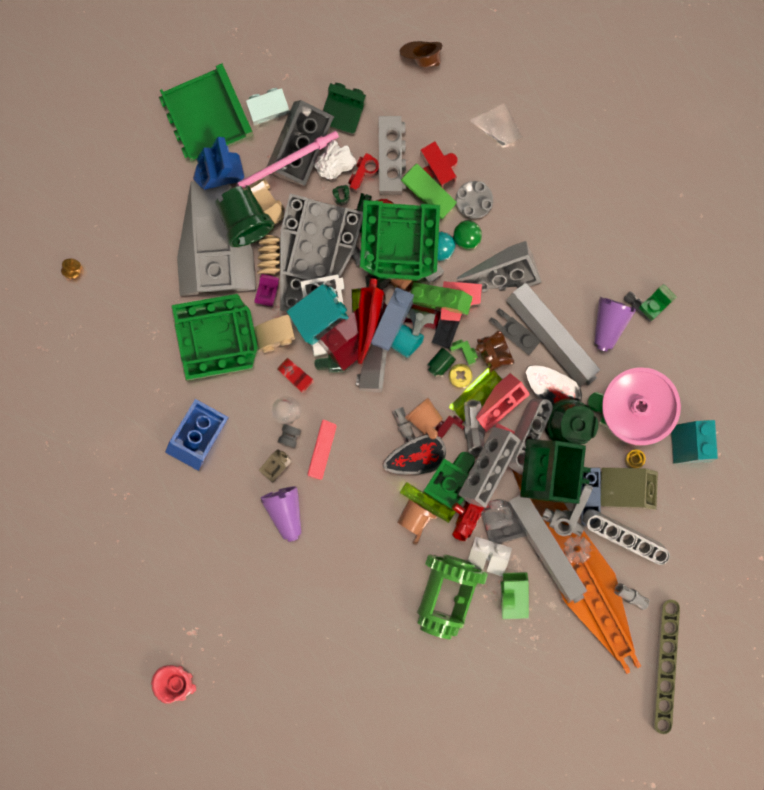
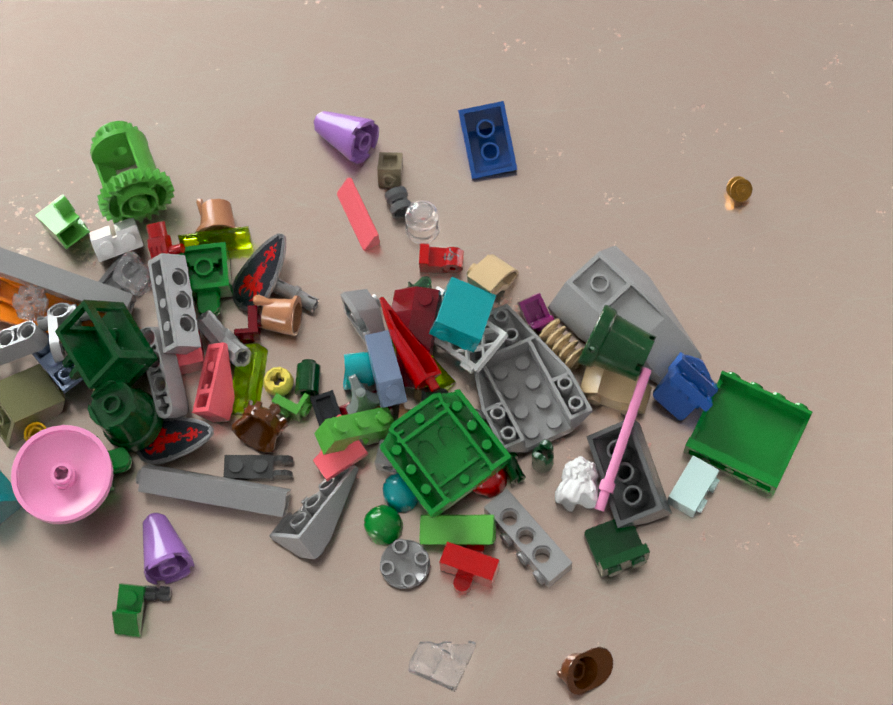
camera: 145 degrees right, 15 degrees down
green wedge [171,294,258,381] -> none
red plate [348,153,379,193] -> none

